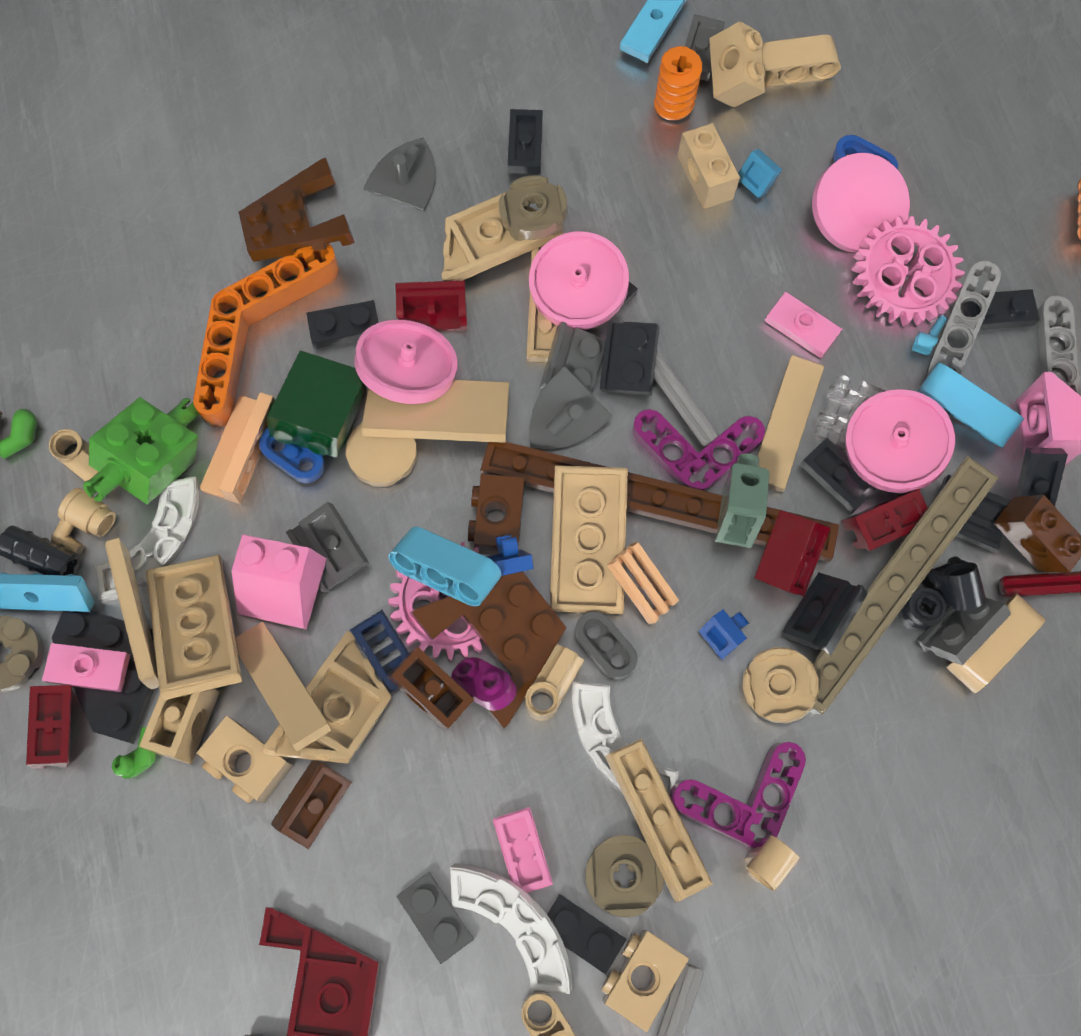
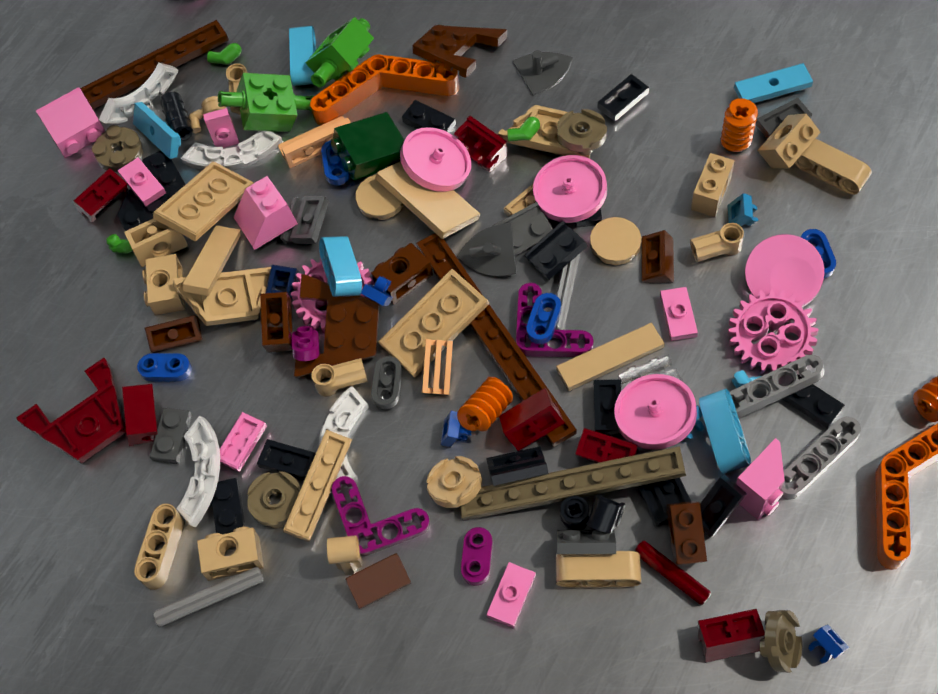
camera: 55 degrees right, 10 degrees down
tan tile [105,538,159,690] -> none
sand green torso [715,454,770,548] -> none
none -> dark red hinge [122,384,158,447]
none -> blue plate [137,353,192,382]
none -> bright pink plate [203,108,239,148]
none -> black plate [257,439,316,480]
none -> medium azure beam [289,26,316,86]
none -> bright green brick [305,17,374,87]
none -> reddish brown slope [345,553,411,609]
none -> orange piece [457,377,513,432]
none -> magenta plate [461,527,493,586]
none -> bright pink plate [487,562,536,628]
none -> bright green arm [507,117,540,141]
none -> blue plate [526,293,561,344]
none -> tan tile [590,217,642,265]
none -> reddish brown slope [642,230,674,283]
none -> tan piece [690,223,744,262]

